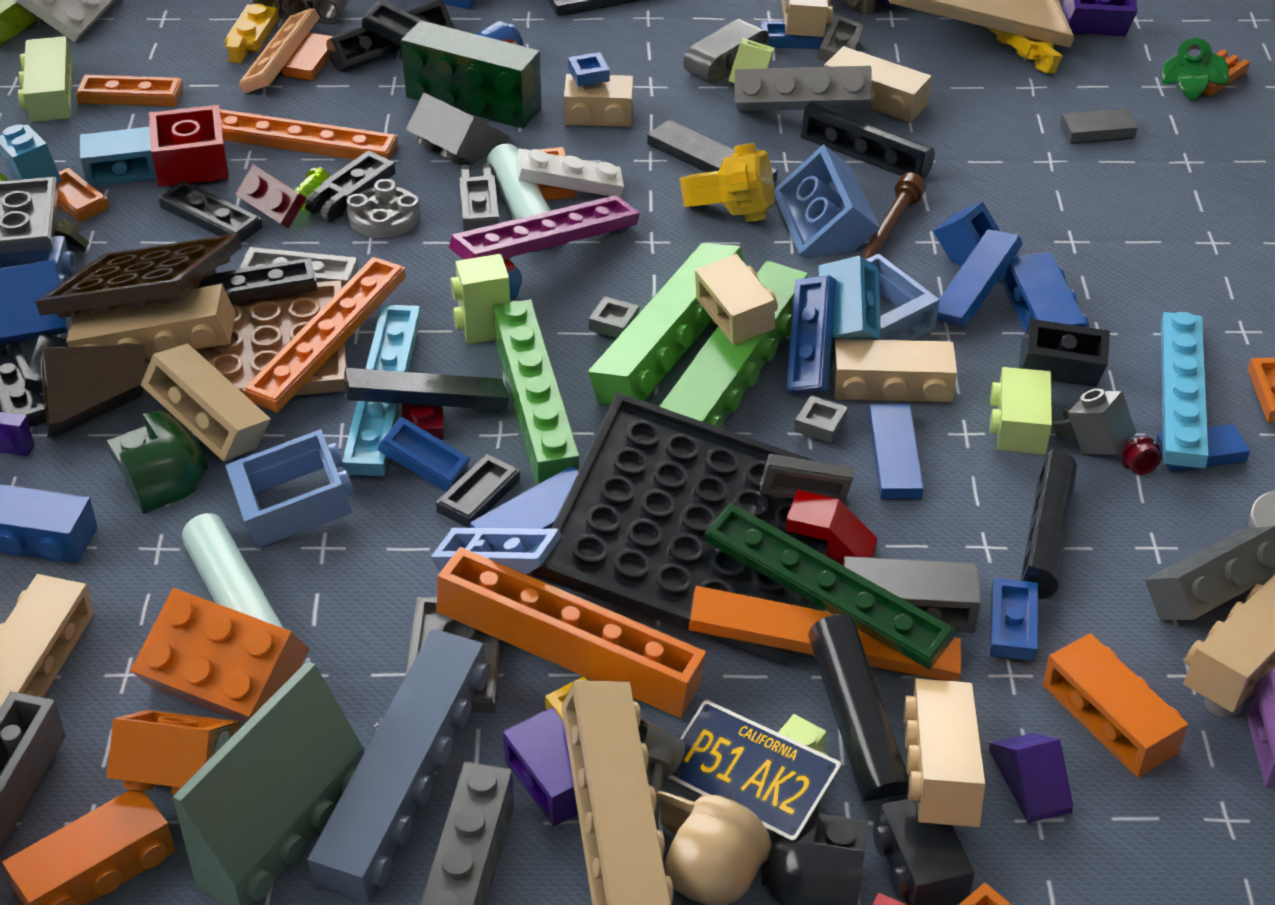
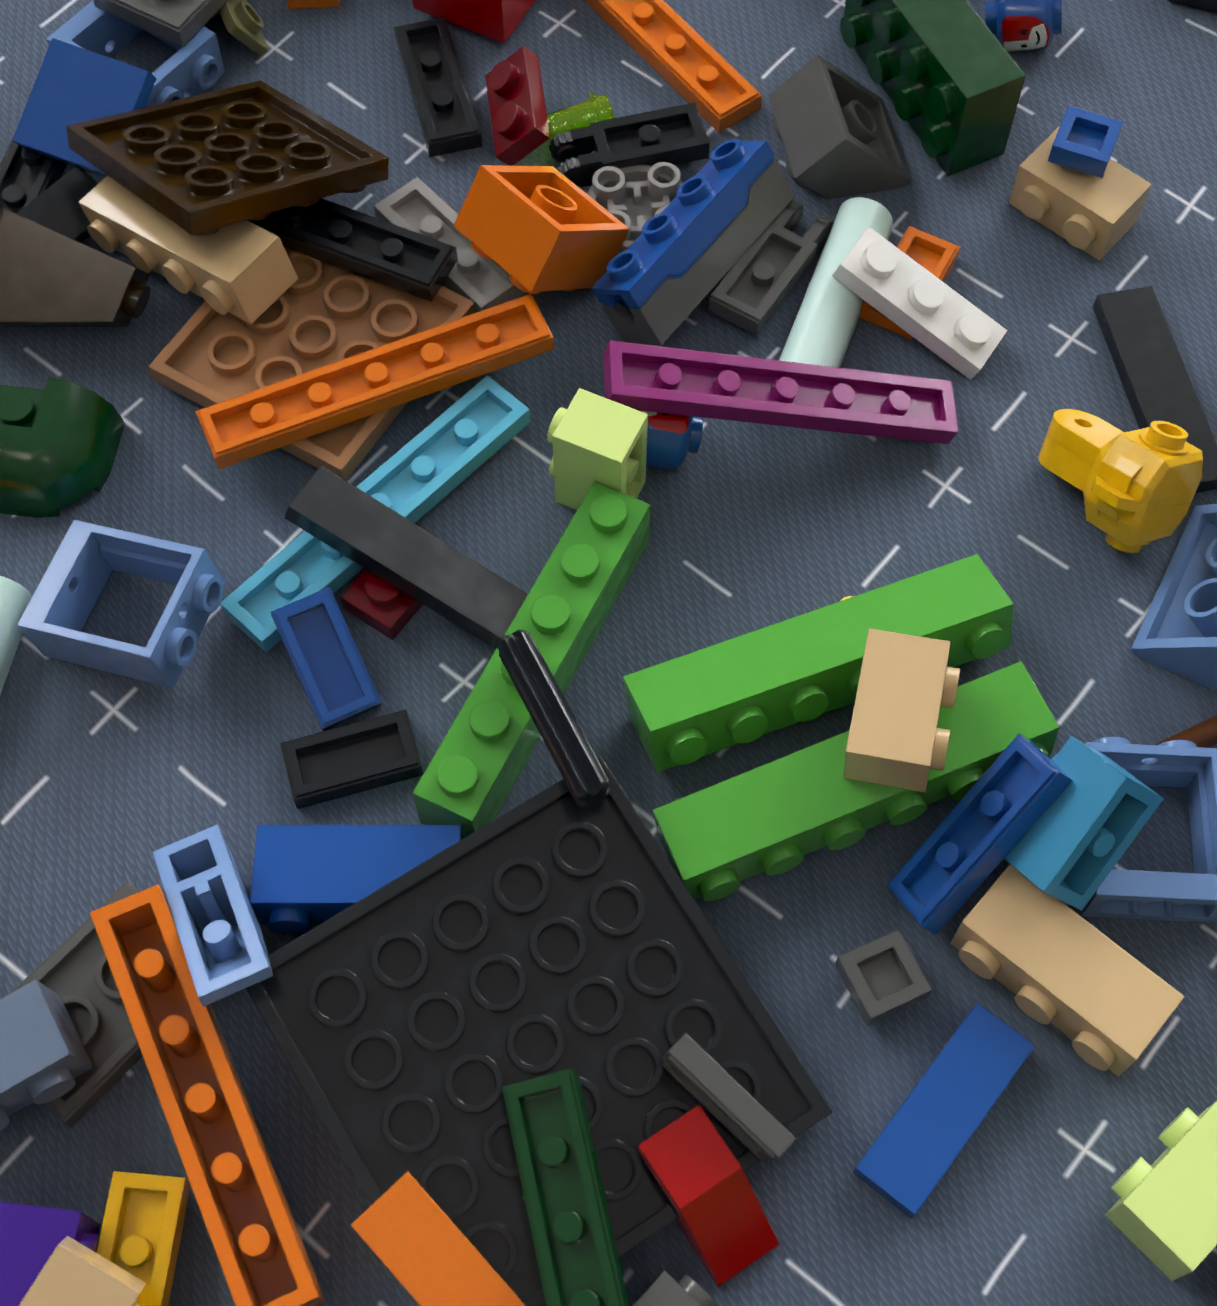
camera: 40 degrees right, 20 degrees up
tan brick [141,344,271,462] -> none
dark grey plate [589,296,639,338] -> none
none -> orange brick [453,165,630,294]
none -> black axle [497,629,610,807]
none -> piece [591,139,795,346]

